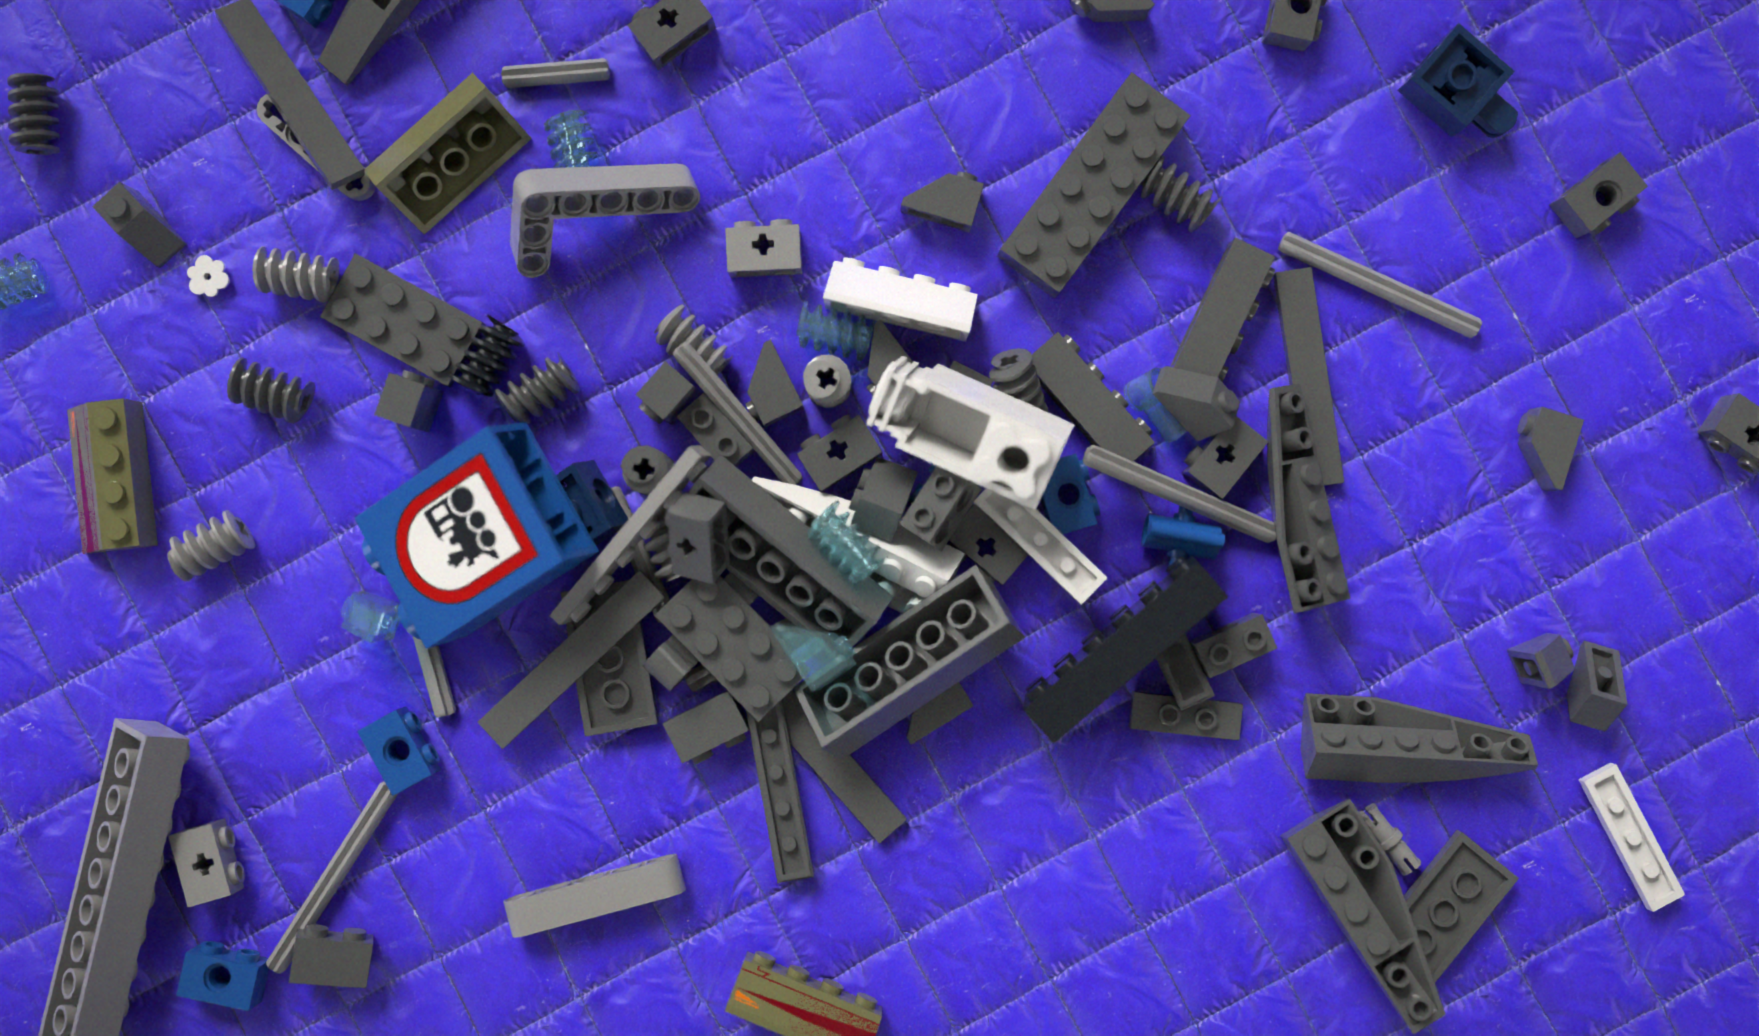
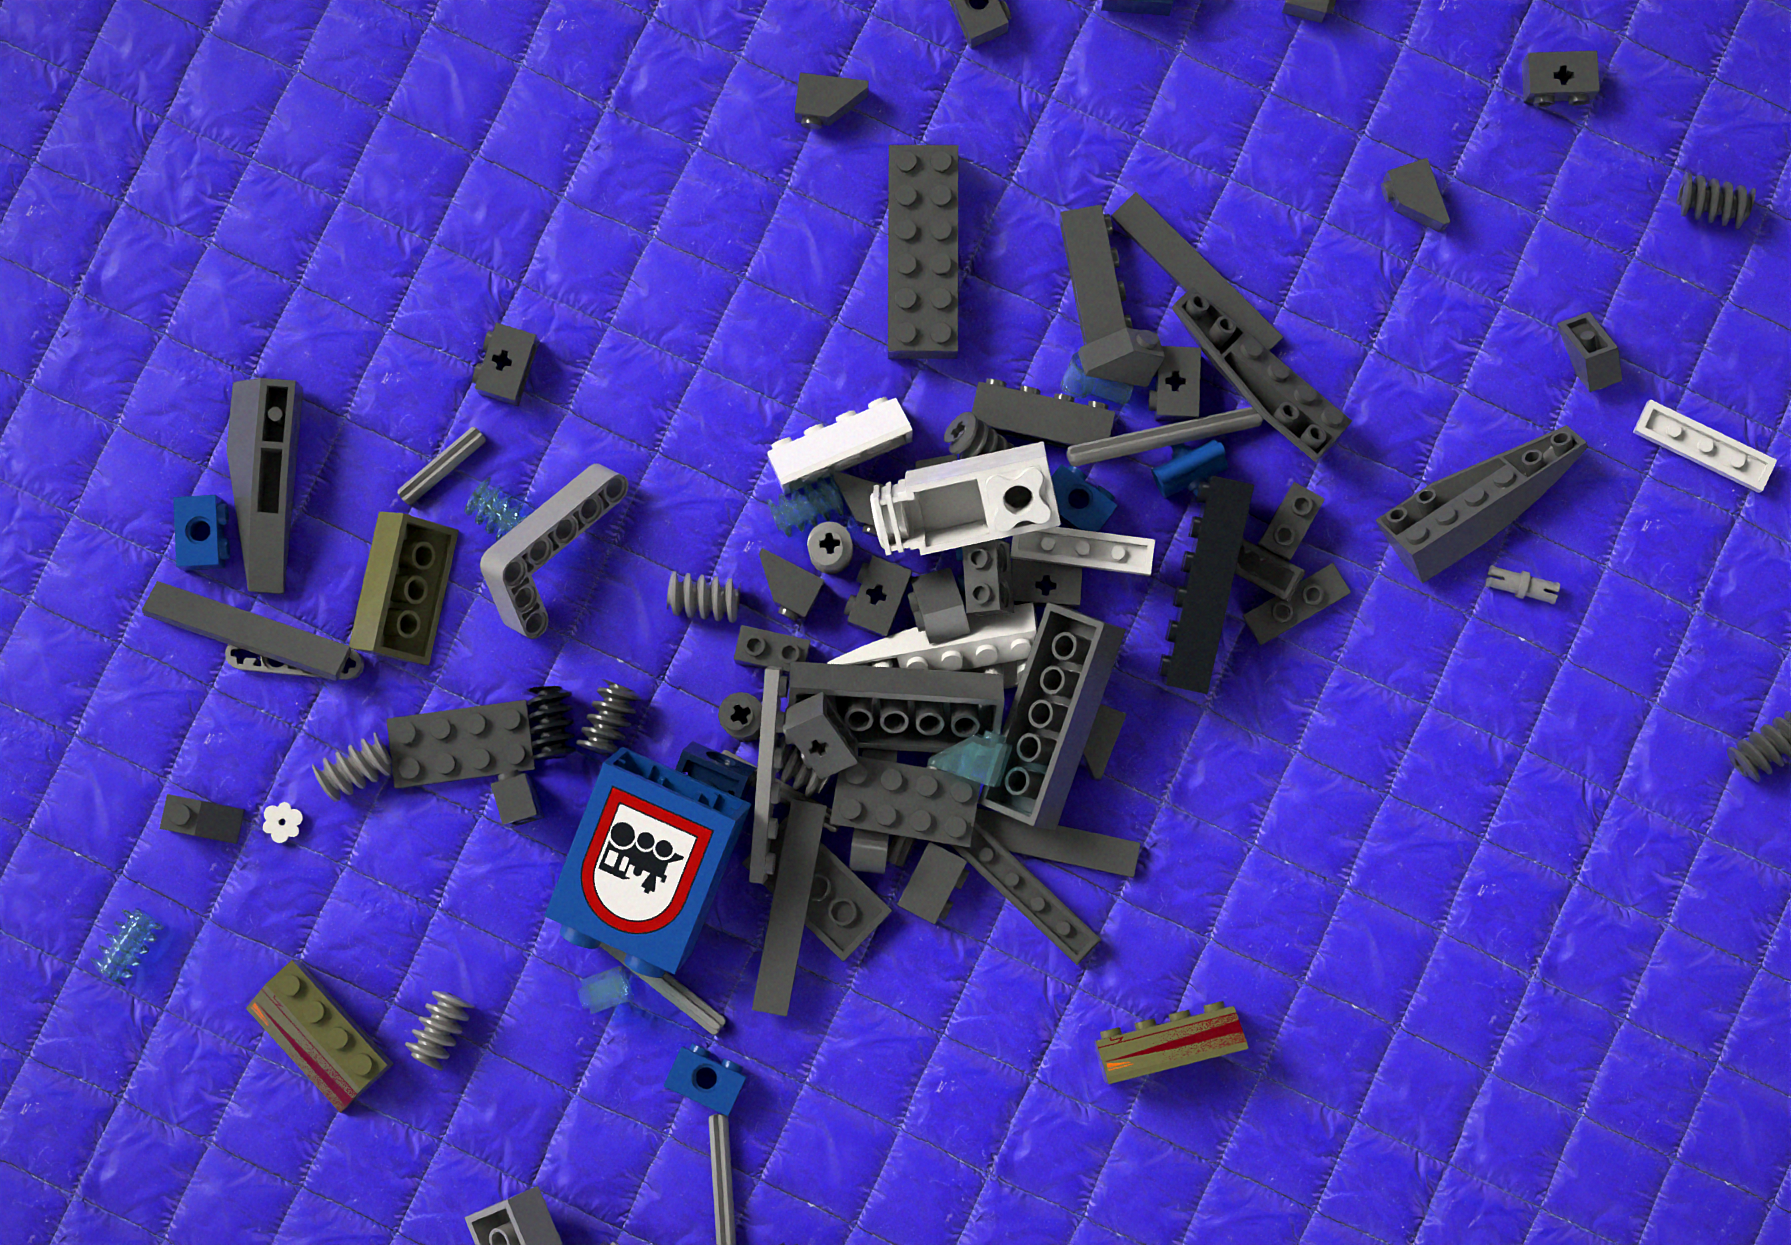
camera: 30 degrees left, 5 degrees down
dark grey piece [7,73,60,155] -> none
dark grey piece [227,357,316,424] -> none
light grey beam [503,854,686,938] -> none
dark grey brick [635,361,701,425] -> none
light grey axle [673,342,802,485] -> none
light grey brick [725,219,803,278] -> none
clear light blue piece [807,500,889,585] -> none
dark grey slope [901,172,984,233] -> none
dark grey piece [1140,155,1222,233] -> none
light grey axle [1278,232,1482,338] -> none
dark grey wedge [1280,799,1446,1034] -> none
dark grey plate [1404,830,1519,983] -> none
dark grey slope [1507,633,1575,689] -> none

